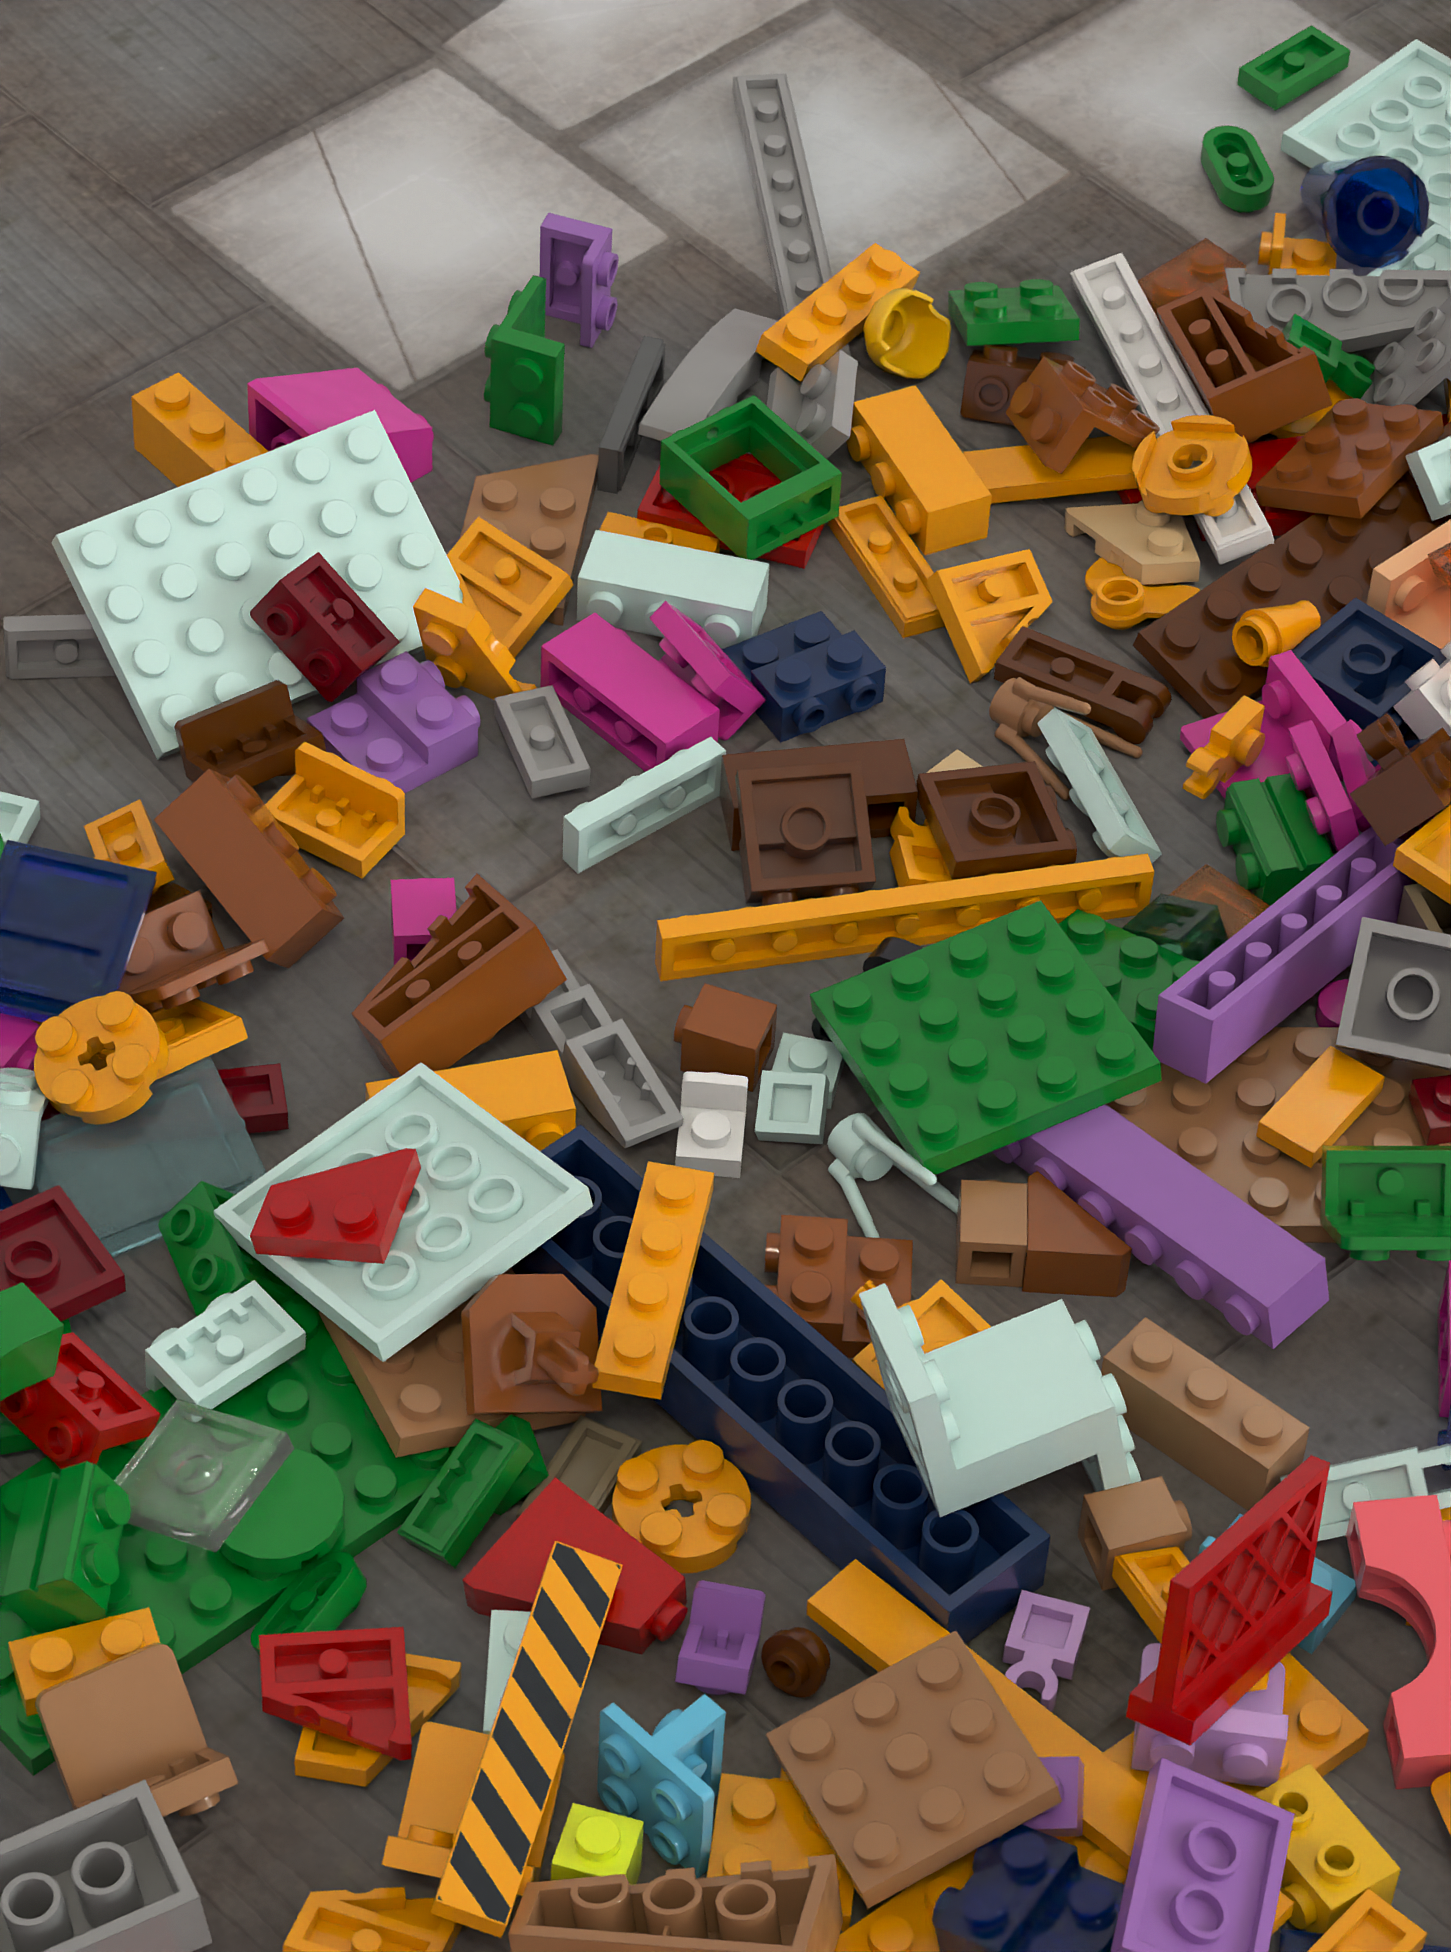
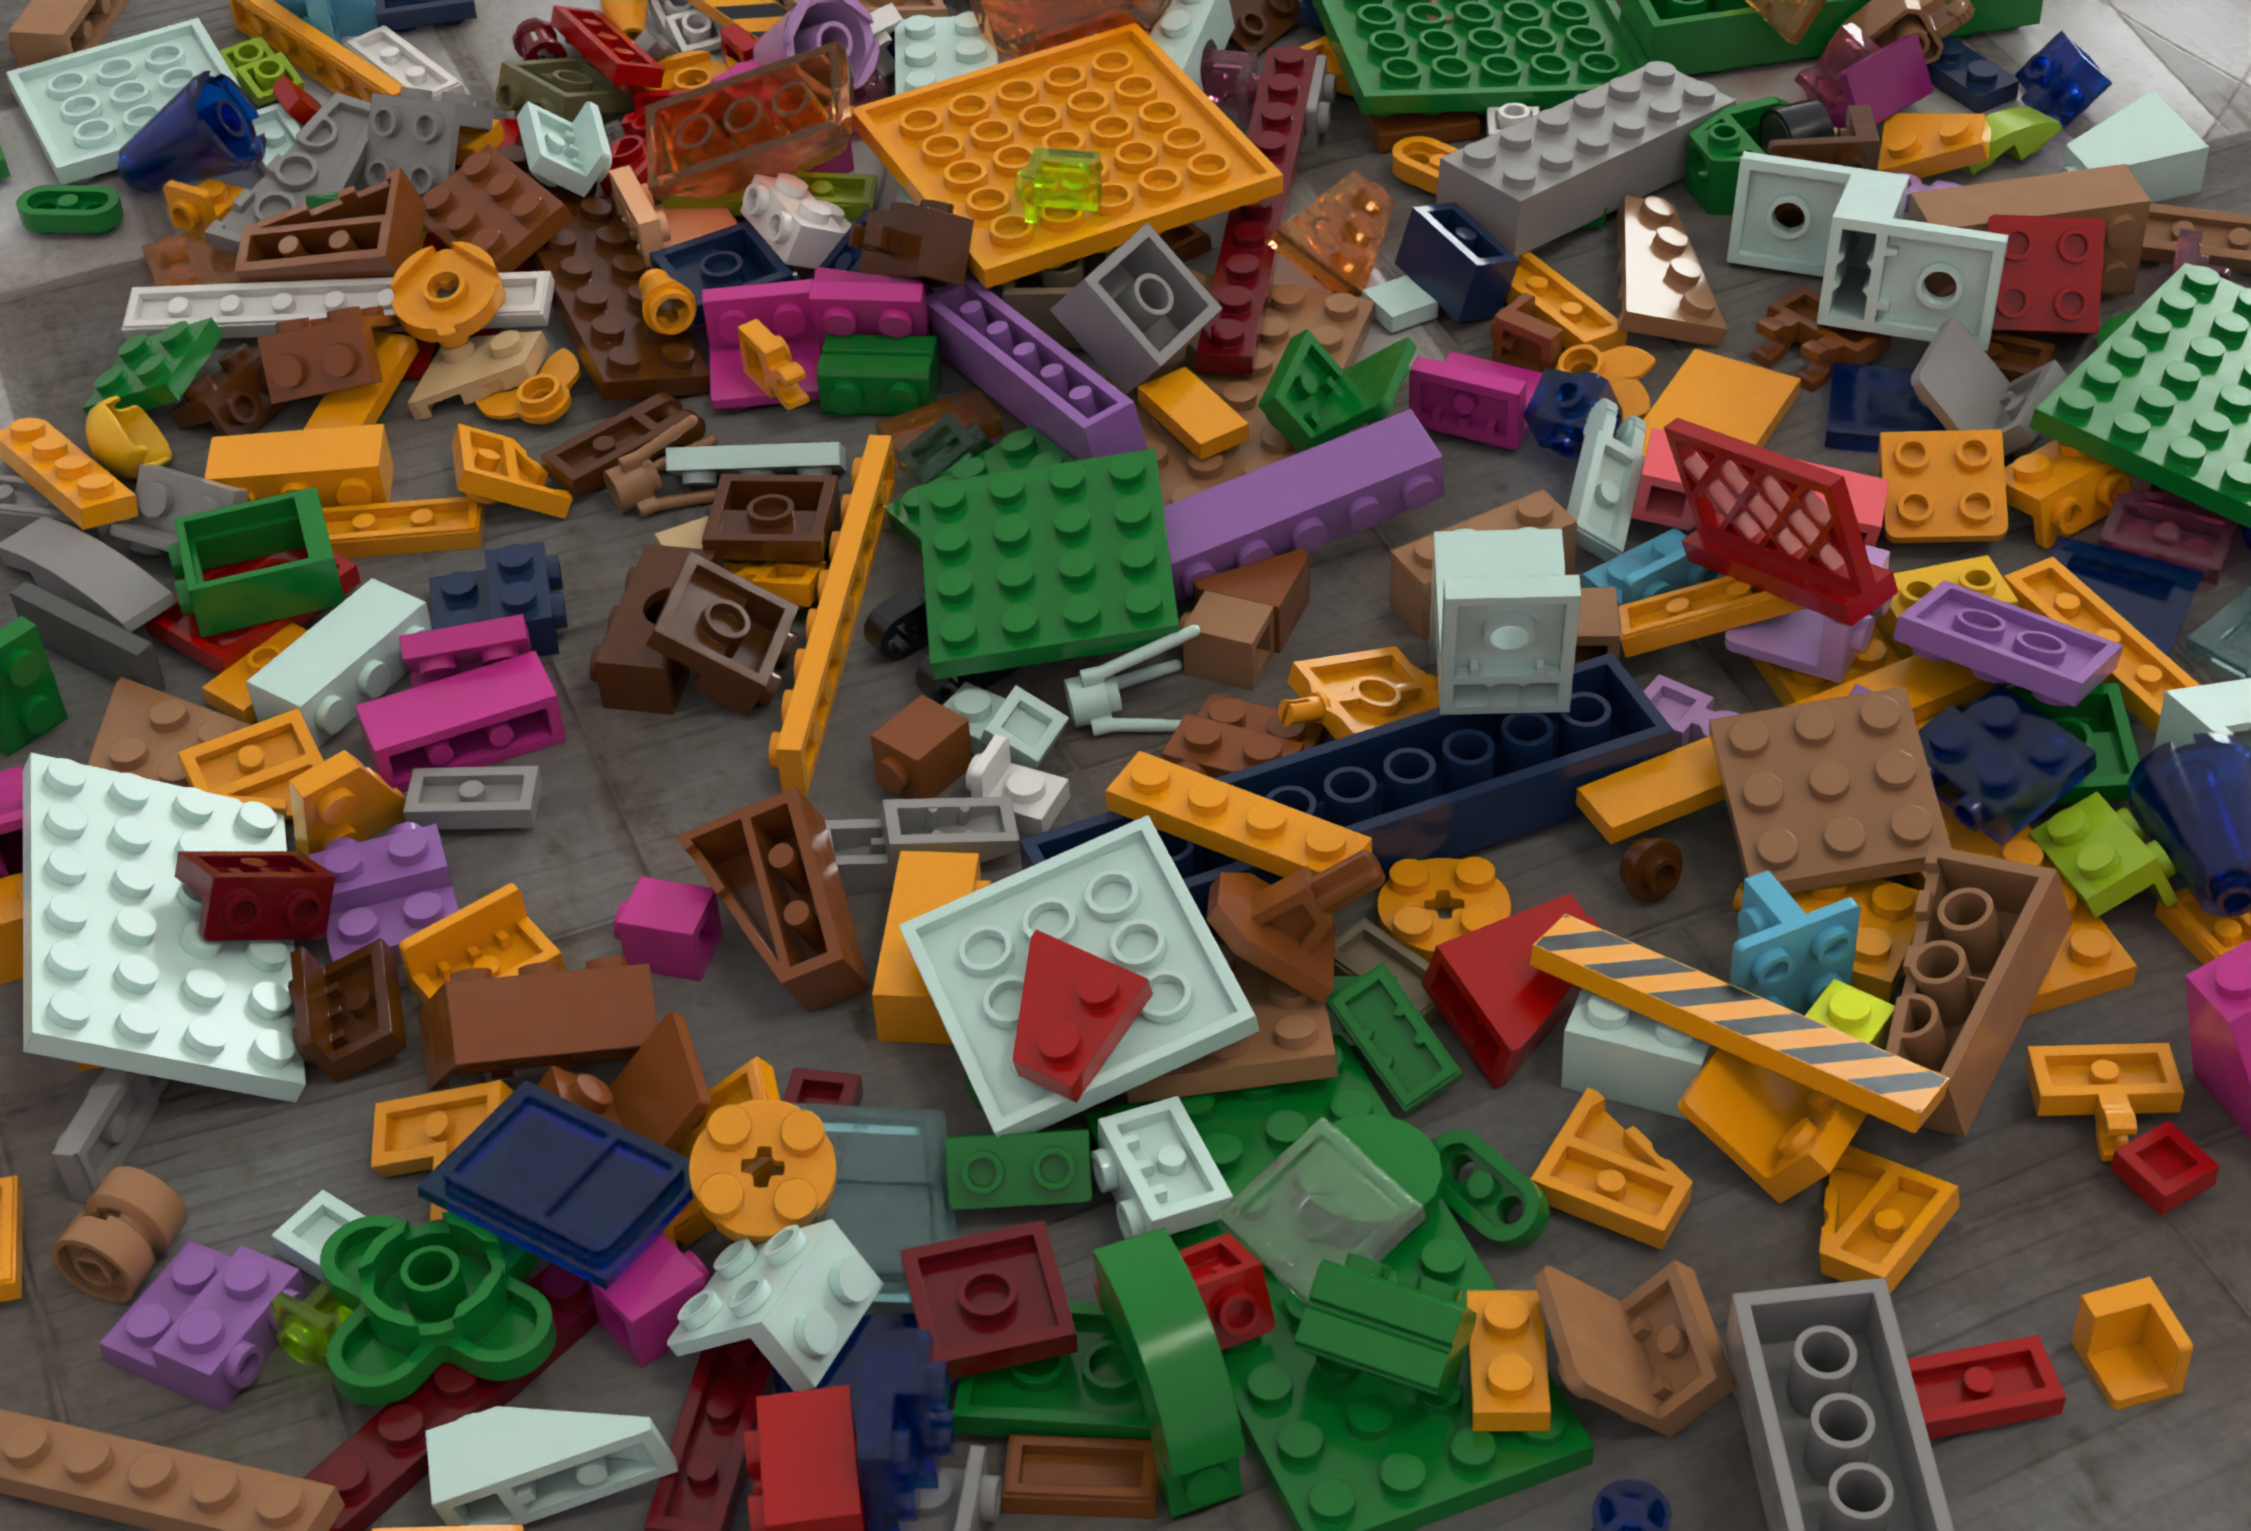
camera: 65 degrees left, 5 degrees down
red wing [259,1627,412,1760] -> none
light aqua plate [563,737,726,874] -> none
medium lavender bracket [675,1580,766,1695] -> none

